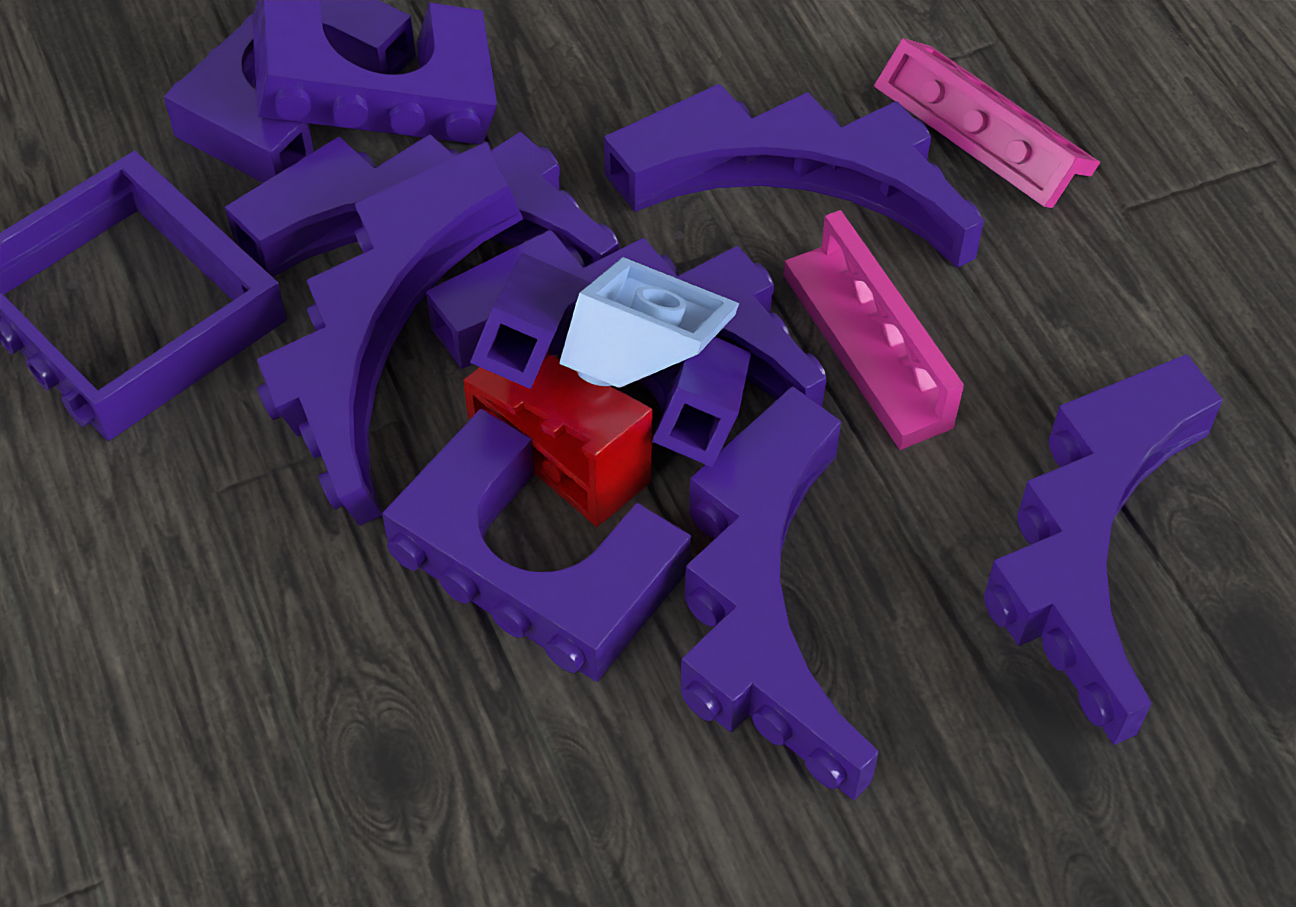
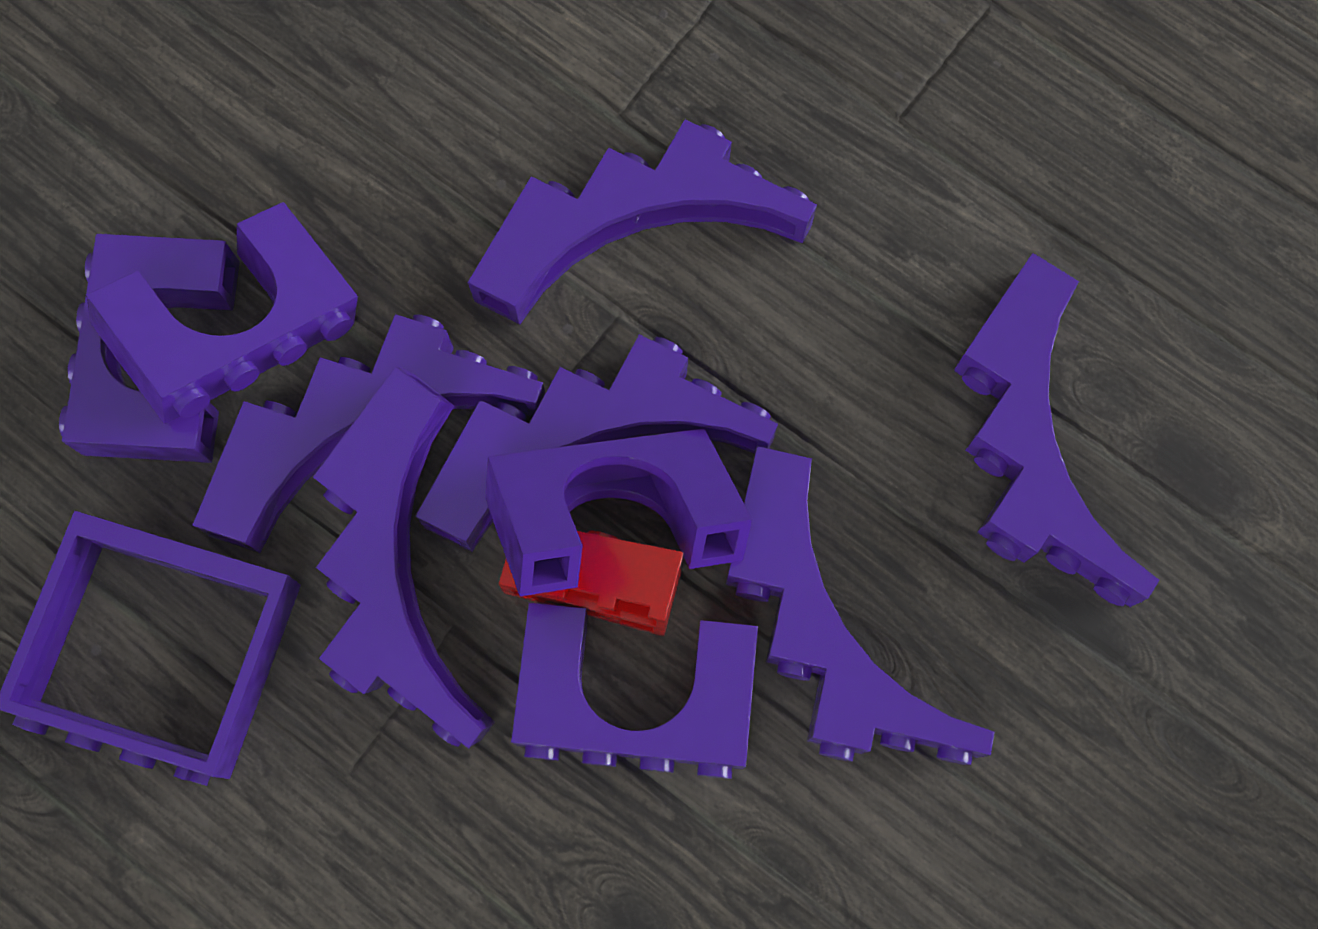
camera: 30 degrees left, 20 degrees up
light blue slope [559,257,739,388] -> none
dark pink fence [783,210,964,450] -> none
dark pink fence [874,38,1100,208] -> none

